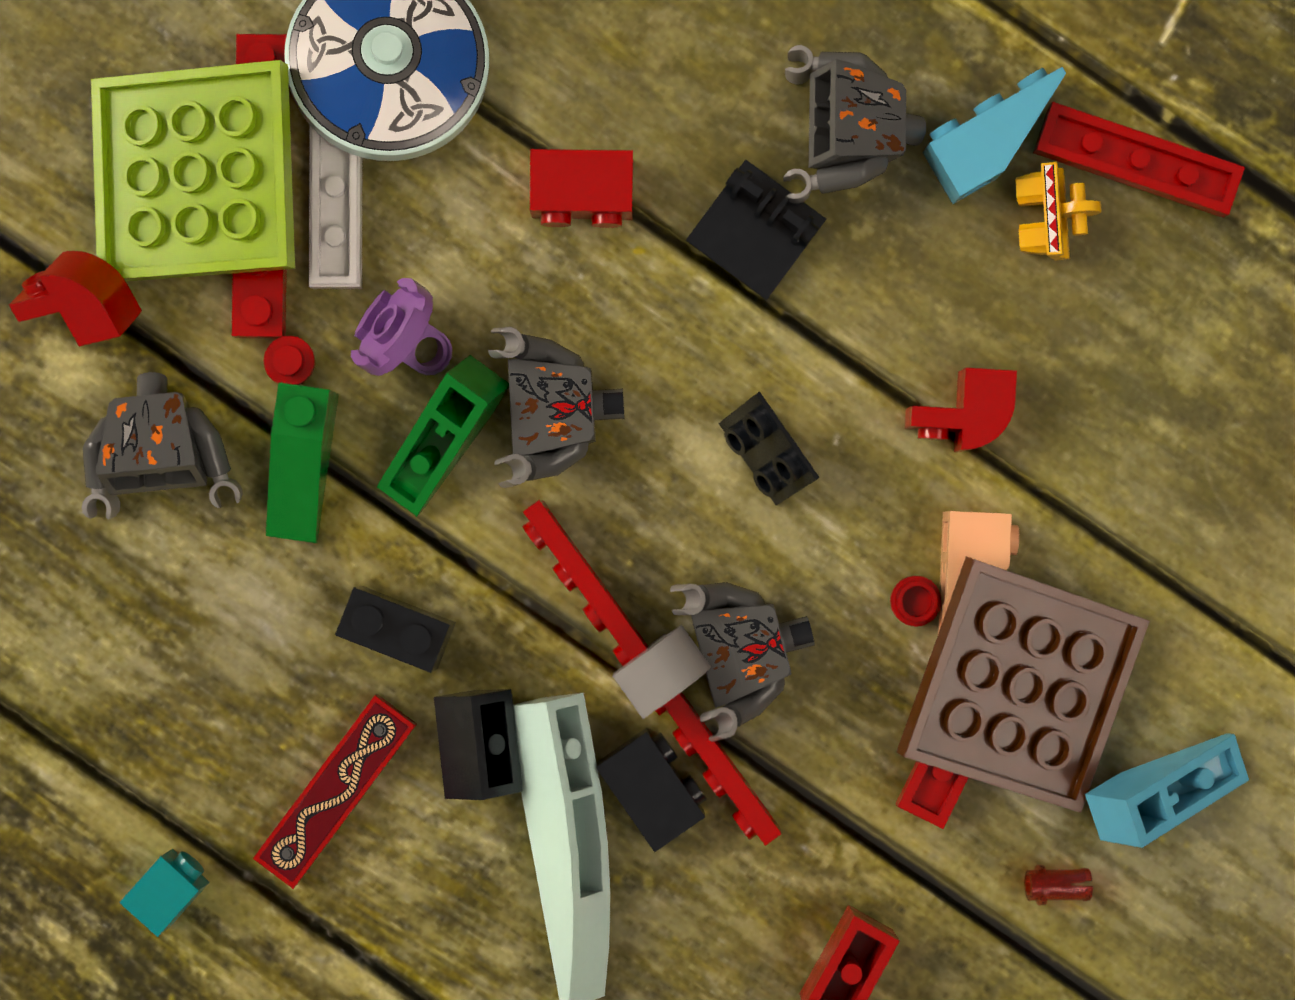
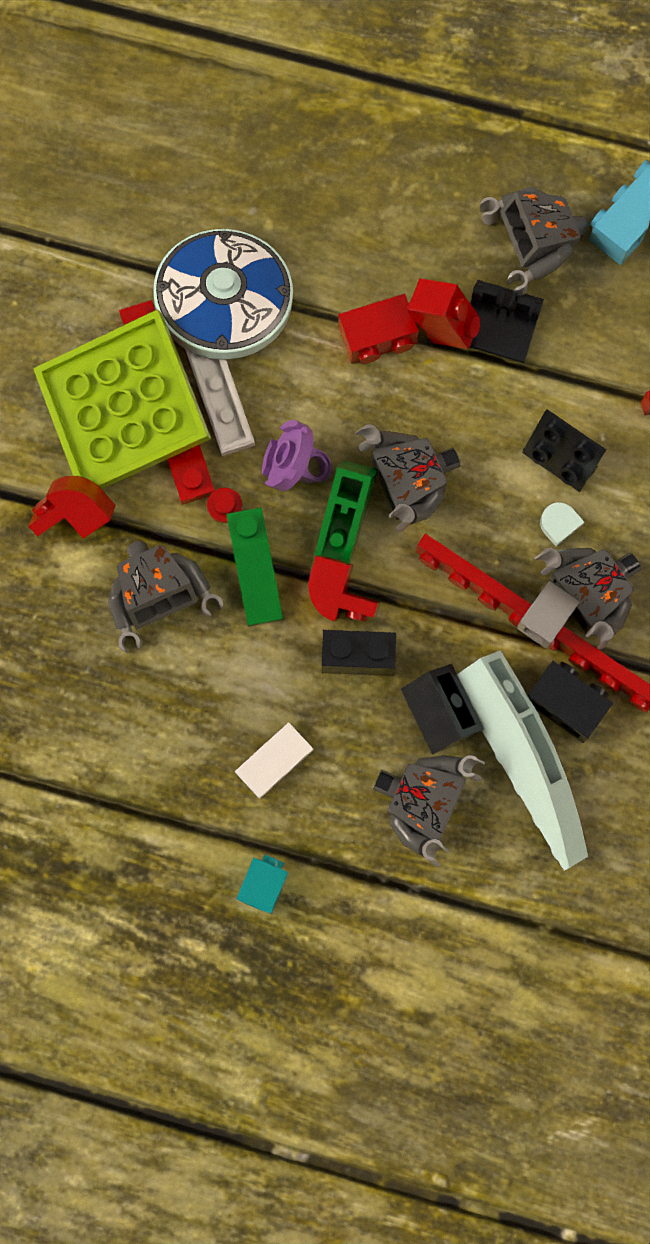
camera: 20 degrees left, 10 degrees down
tile [253,694,417,889] -> none
none -> white tile [235,722,313,799]
none -> red brick [308,555,380,622]
none -> dark grey torso [373,755,485,867]
none -> red brick [407,278,481,350]
none -> light aqua tile [540,503,584,547]

